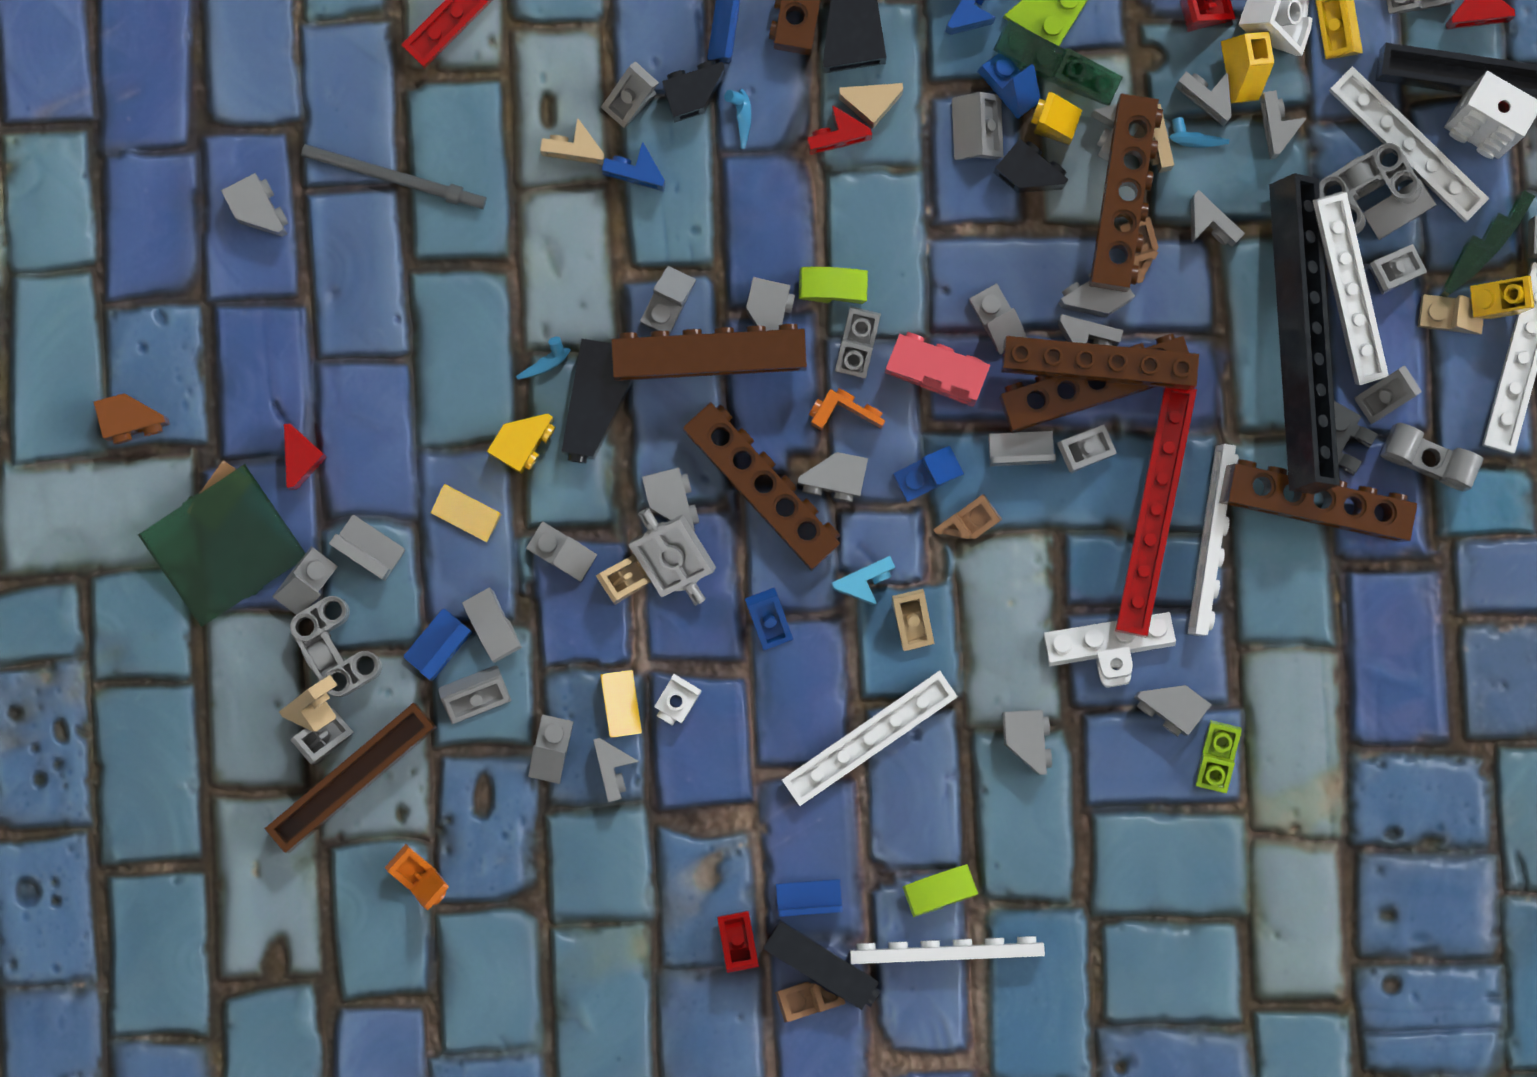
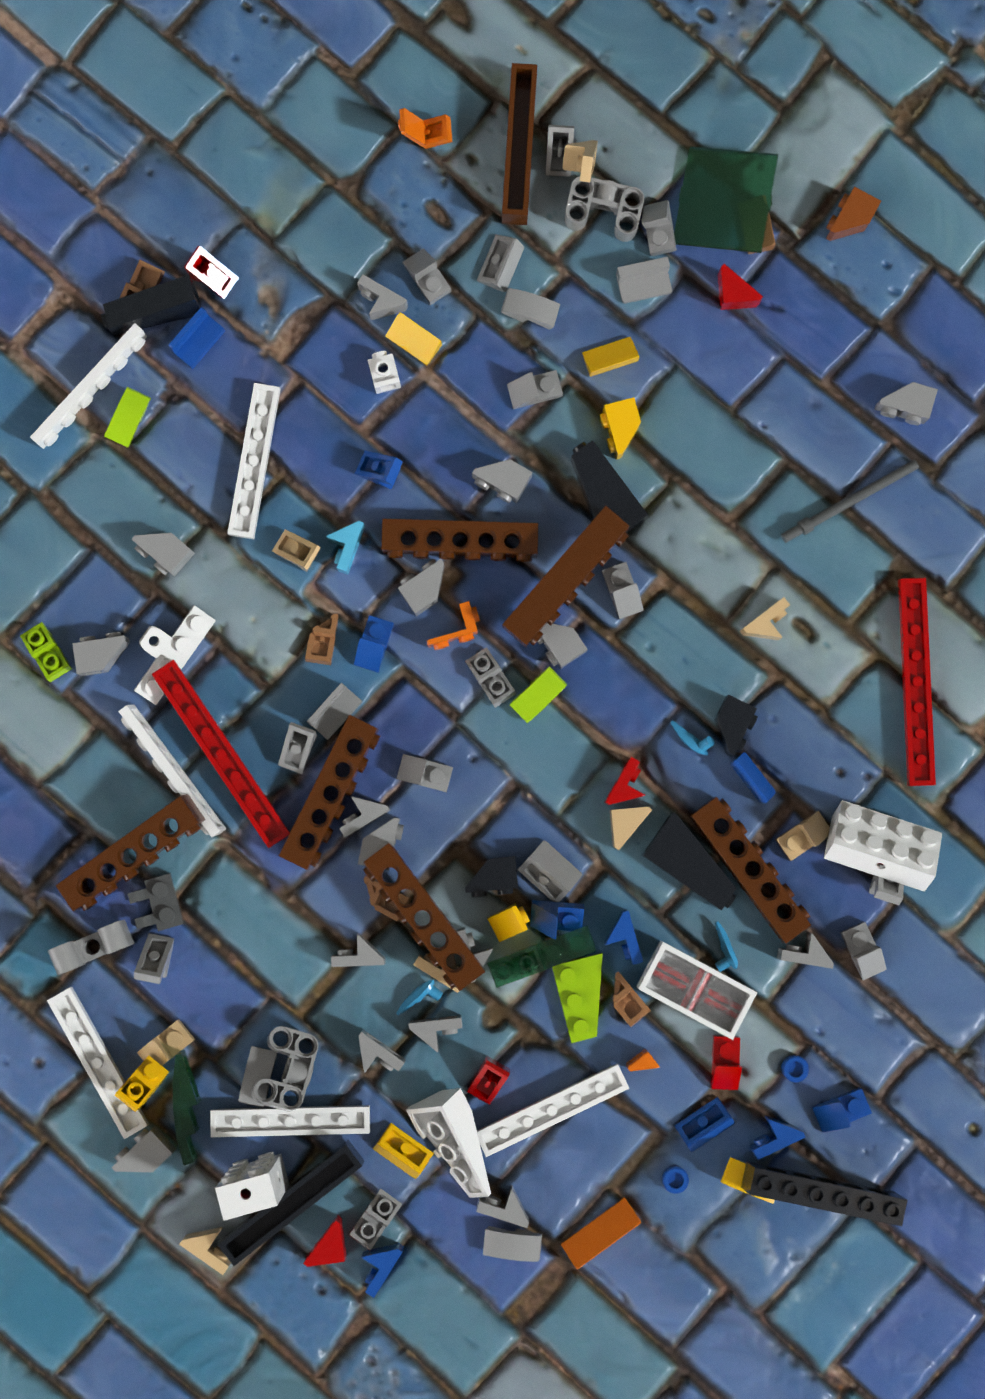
camera: 135 degrees right, 0 degrees up
blue panel [404,609,473,681] -> none
dark azure bar [516,336,571,380] -> none
tan slope [596,555,651,605] -> none
light grey slope [601,61,659,128] -> none
blue slope [602,142,665,192] -> none
light grey plate [628,508,716,606] -> none
coral wedge [884,332,990,407] -> none
reddish brown brick [1001,336,1199,390] -> none
yellow slope [1221,31,1274,104] -> none
black brick [1269,173,1340,495] -> none
white plate [1313,192,1388,385] -> none
light grey slope [1368,244,1427,295] -> none

